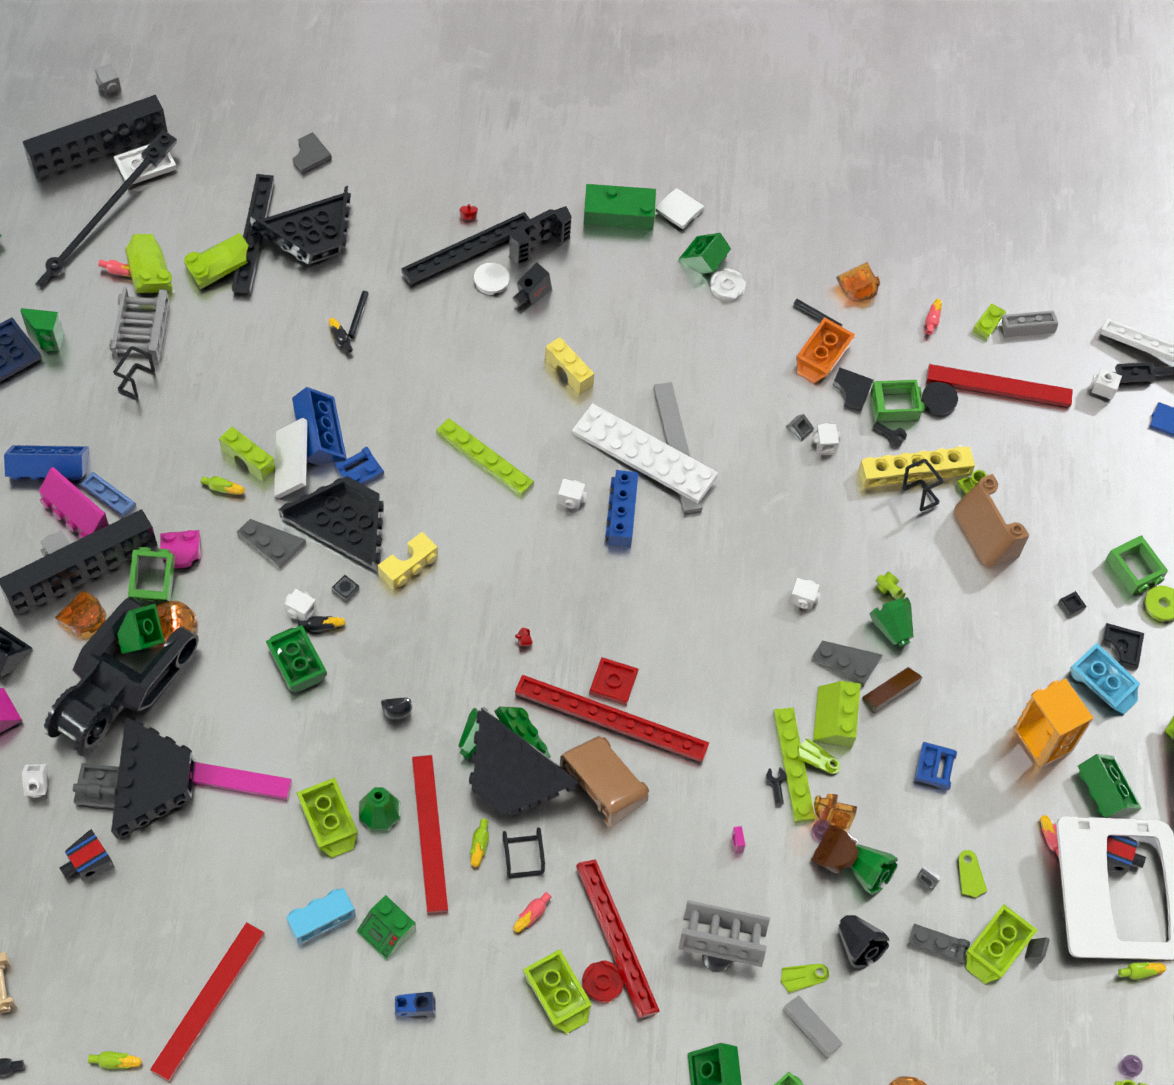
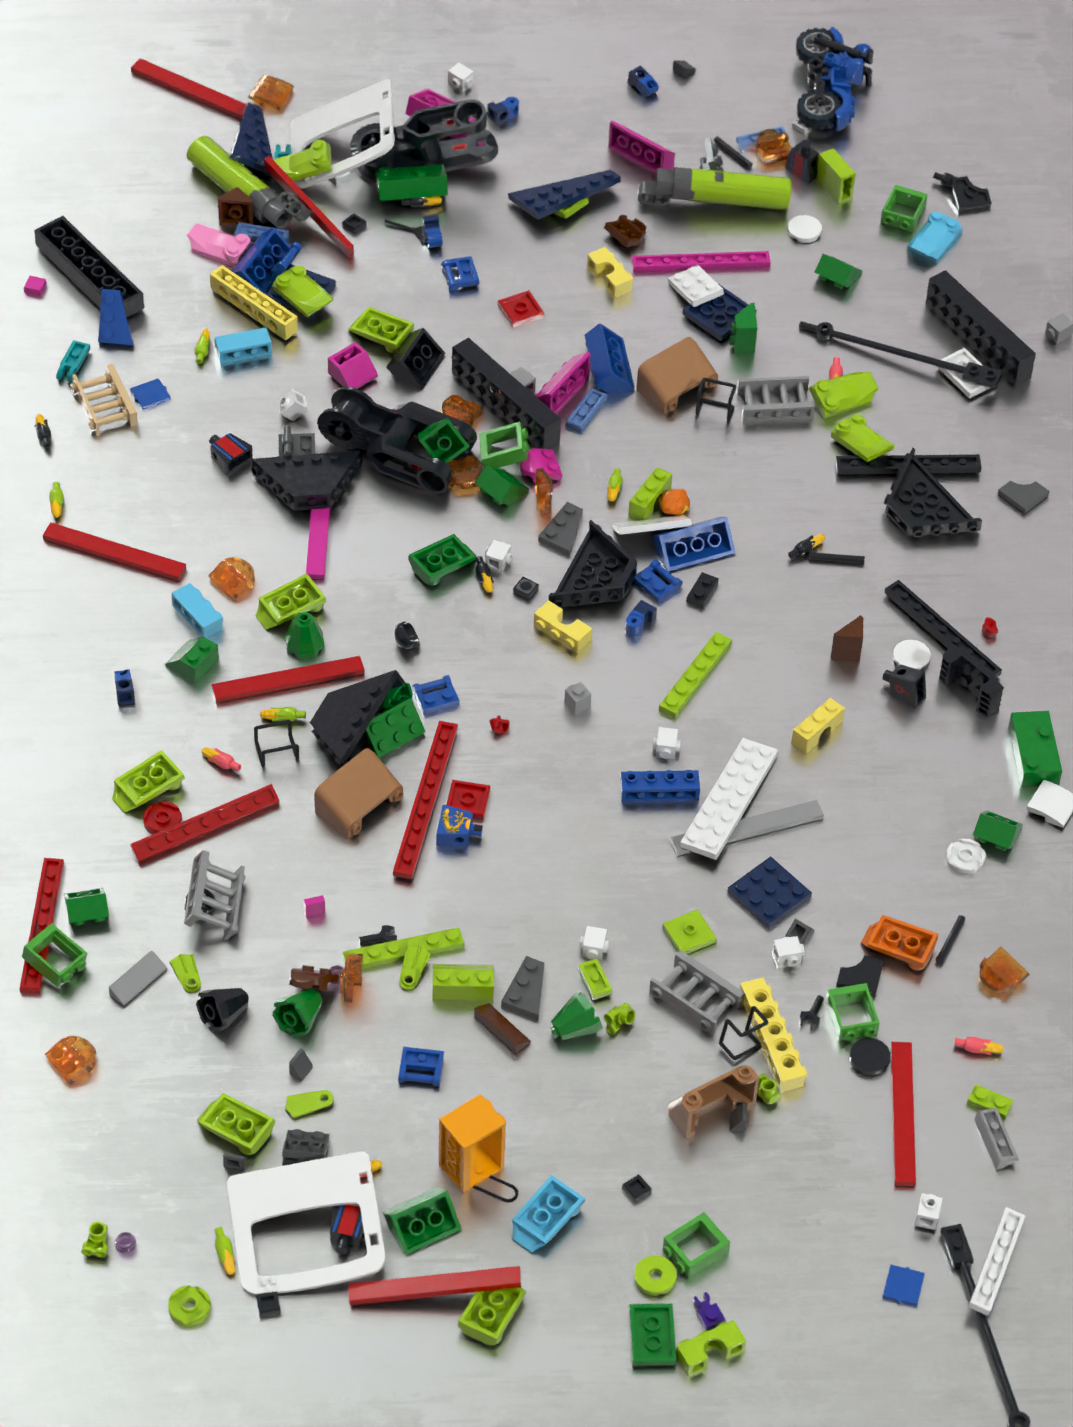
camera: 85 degrees right, 10 degrees down
dark grey plate [907,924,970,963] -> none
black tile [1102,623,1144,669] -> none
none -> clear orange slope [208,557,255,599]
none -> dark grey plate [282,1129,330,1166]
none -> blue plate [412,675,460,715]
none -> blue torso [436,805,483,846]
none -> green slope [475,465,530,505]
none -> clear orange slope [535,467,553,513]
none -> light grey brick [564,682,592,716]
none -> lime plate [578,959,612,1000]
none -> leg [625,600,657,636]
none -> medium nougat windscreen [636,337,718,414]
none -> light grey fence [649,950,744,1035]
none -> orange hair [659,489,690,516]
none -> lime plate [662,909,717,954]
none -> black plate [686,572,719,608]
none -> dark blue plate [727,856,812,929]
none -> dark grey slope [729,1103,747,1132]
none -> reddish brown slope [830,615,863,662]

